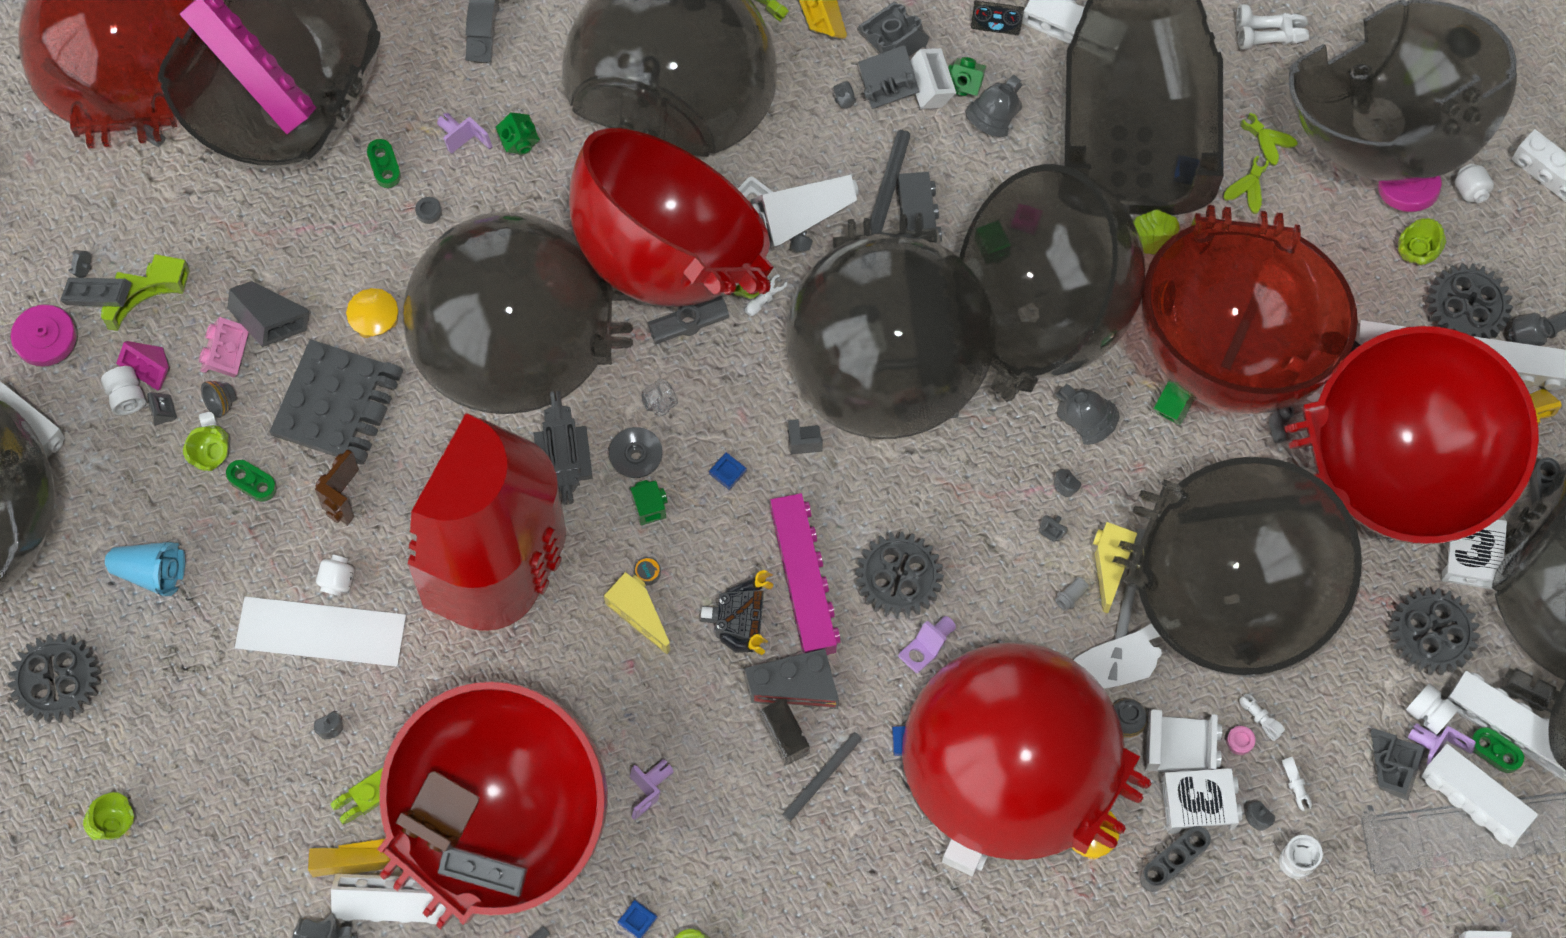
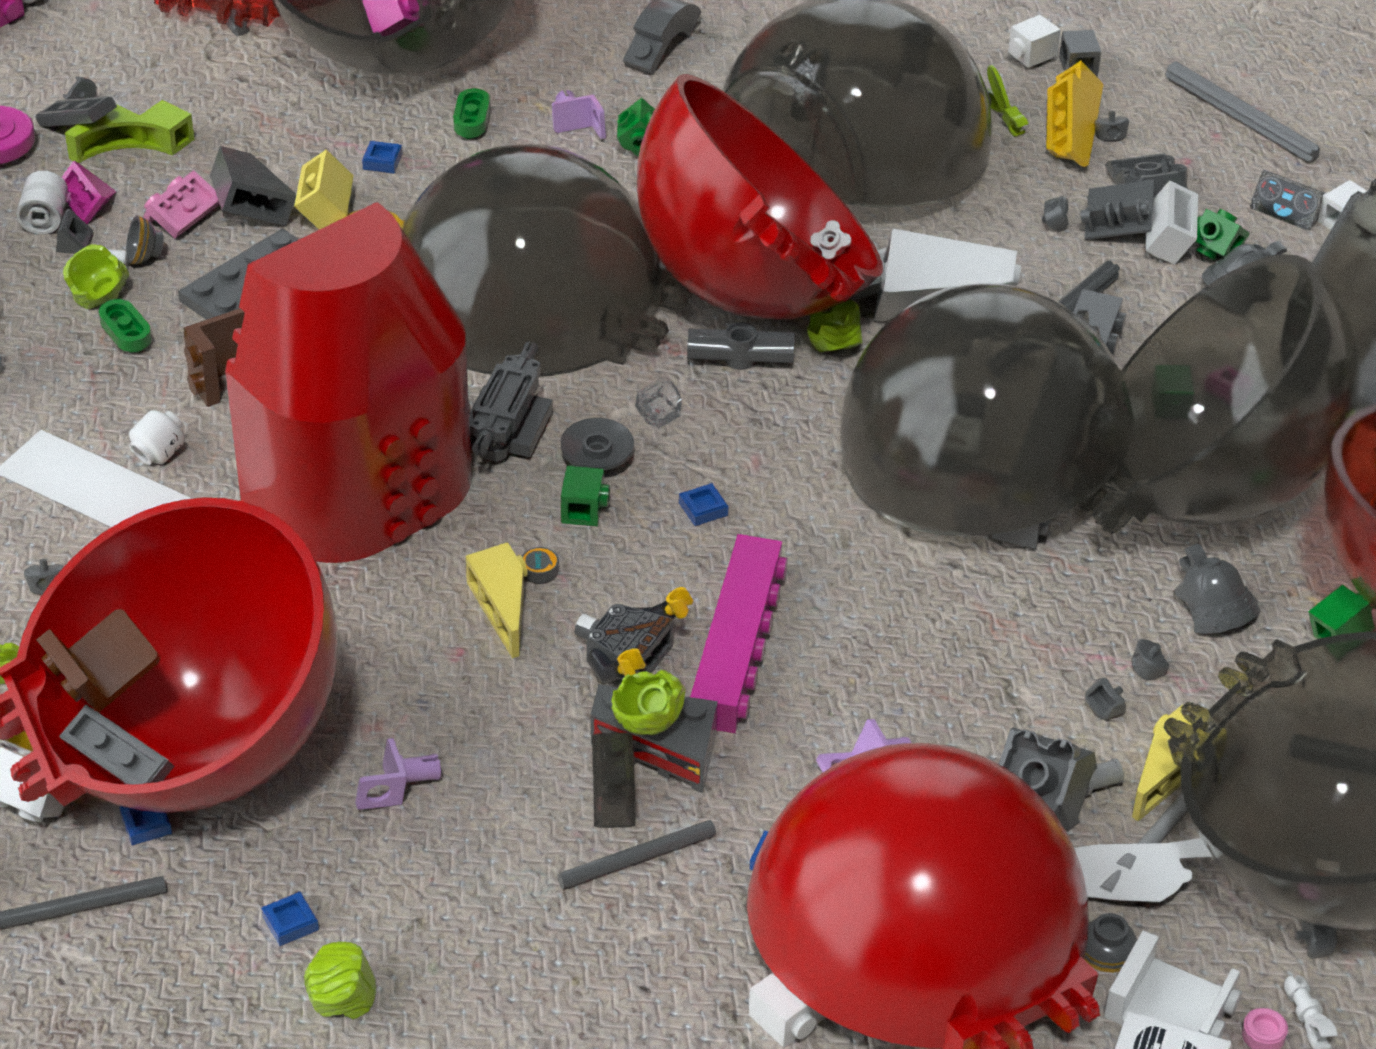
camera: 25 degrees right, 25 degrees down
white piece [745,274,787,316] -> none
dark grey panel [788,419,823,455] -> none
dark grey gear [855,532,944,619] -> none
none -> light yellow brick [294,149,354,230]
none -> blue tile [362,141,403,174]
none -> lime hair [611,670,686,735]
none -> white plate [811,220,851,260]
none -> dark grey slope [999,727,1097,830]

